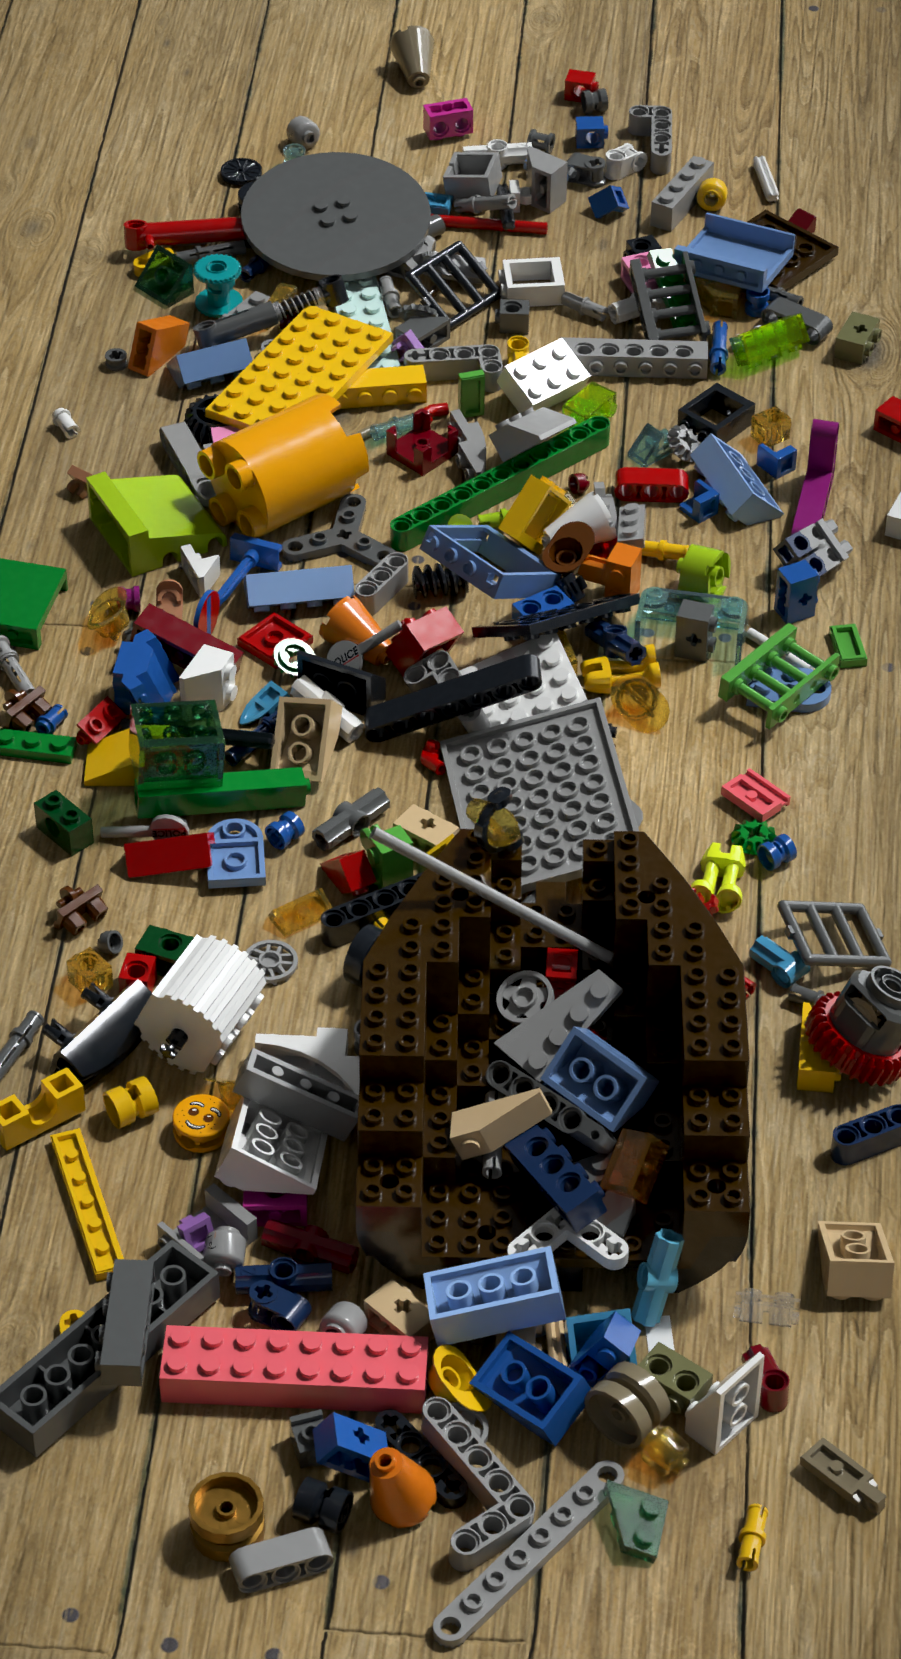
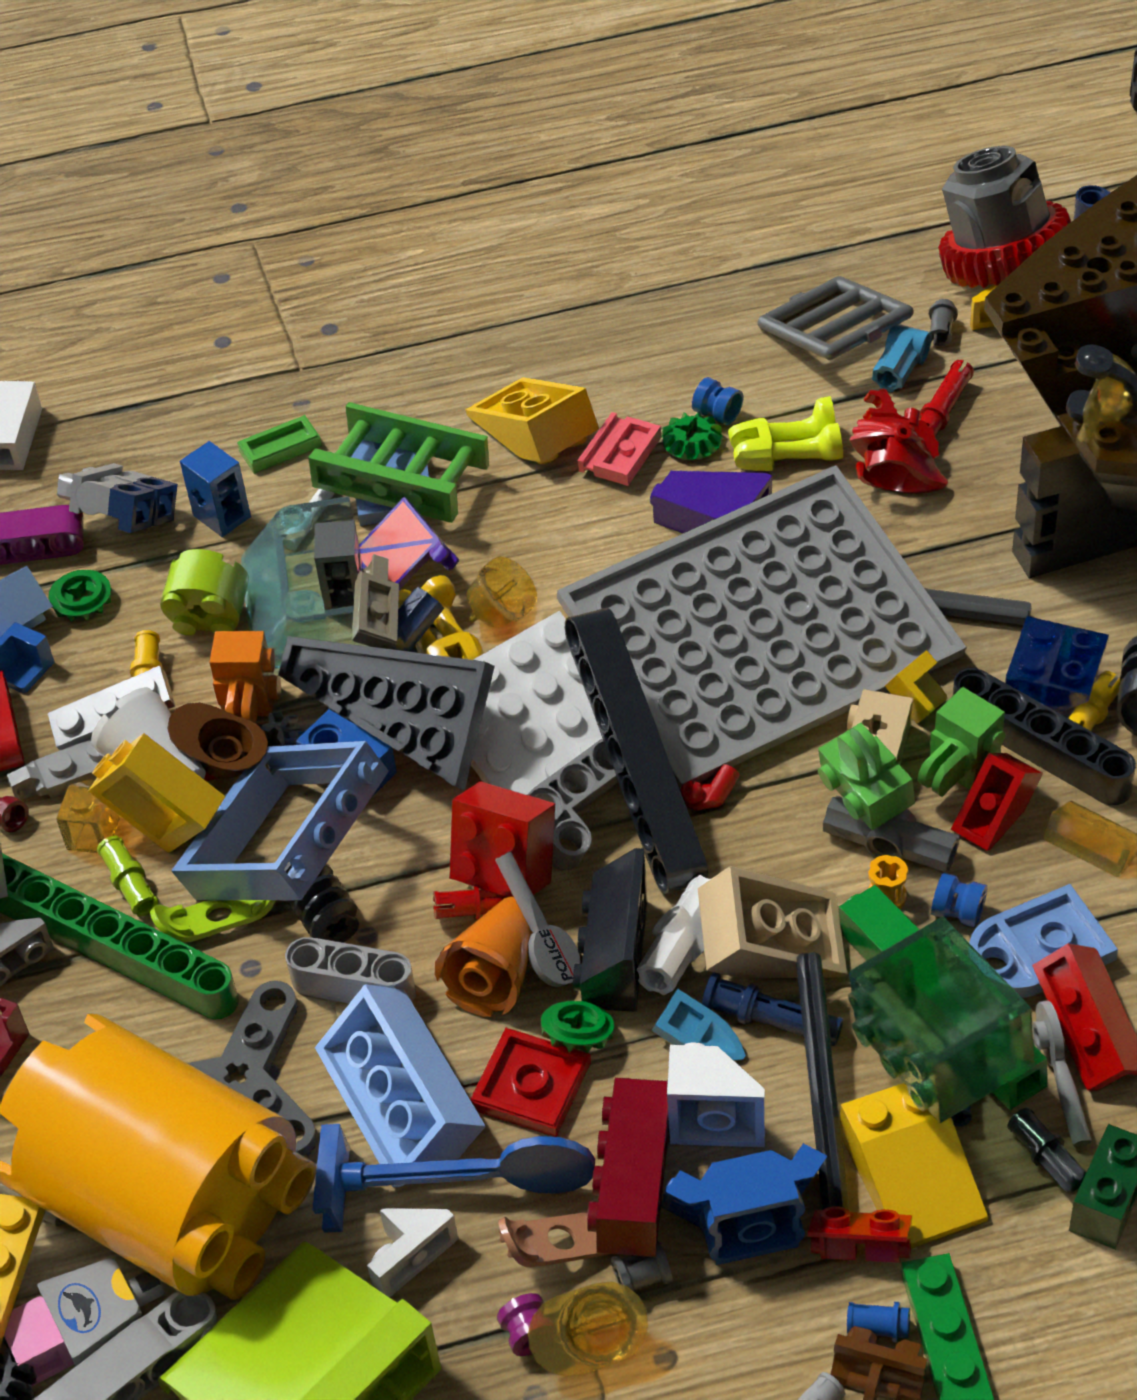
camera: 105 degrees left, 5 degrees up
none -> green gear [48,570,112,622]
none -> dark tan hinge [352,554,399,650]
none -> flag [359,497,460,590]
none -> yellow slope [465,377,599,464]
none -> dark purple slope [650,470,772,533]
none -> bright green brick [818,723,915,830]
none -> light orange bush [868,855,908,909]
none -> black axle [1007,1107,1086,1193]

